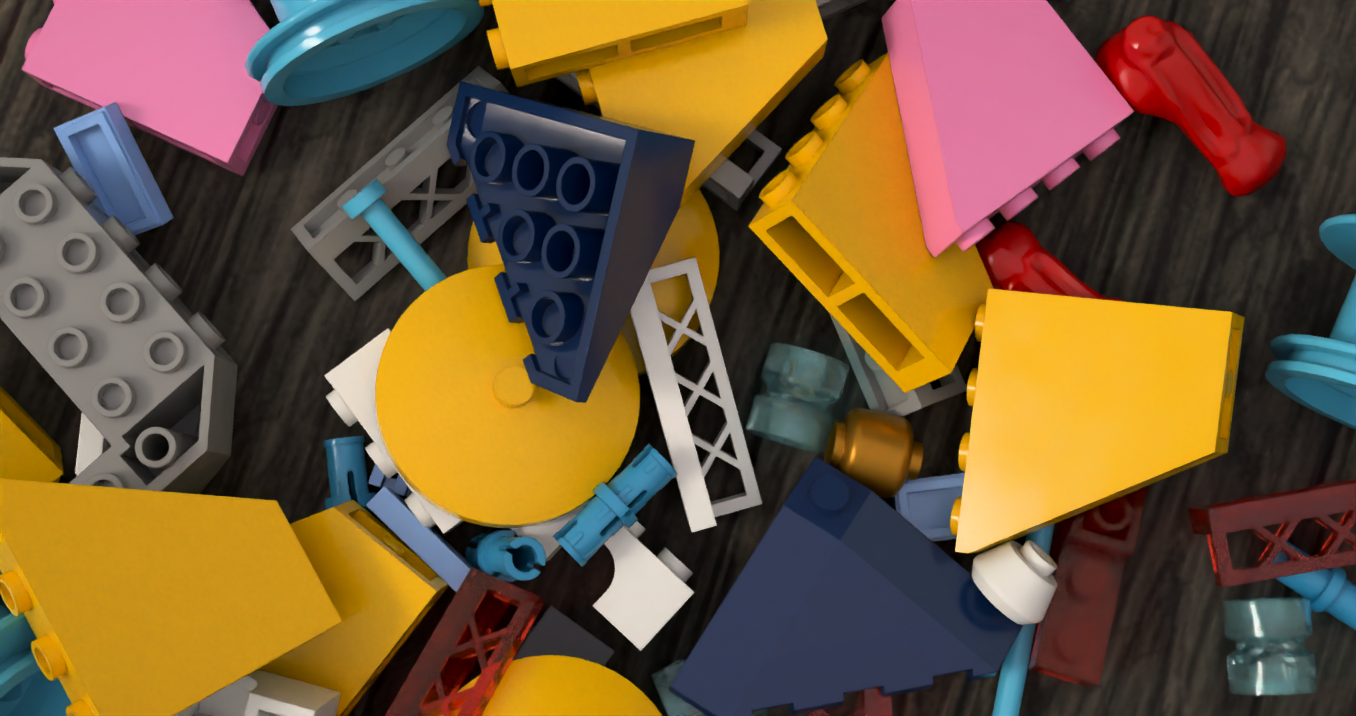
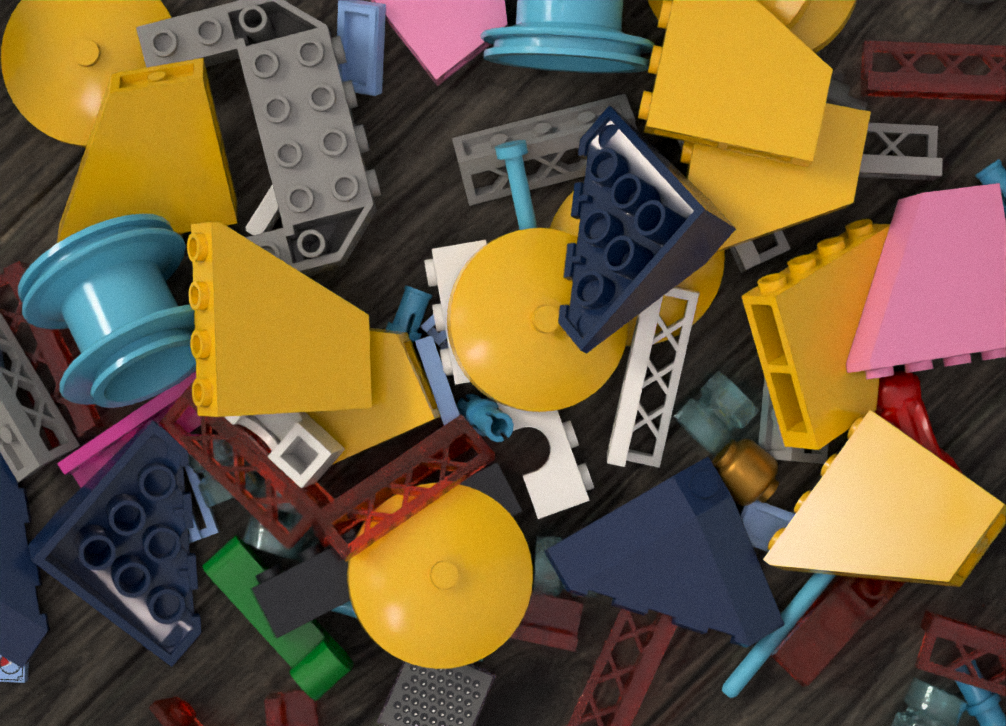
camera: 30 degrees right, 5 degrees up
dark azure pin [553,444,678,567] -> none
white cone [972,540,1058,625] -> none

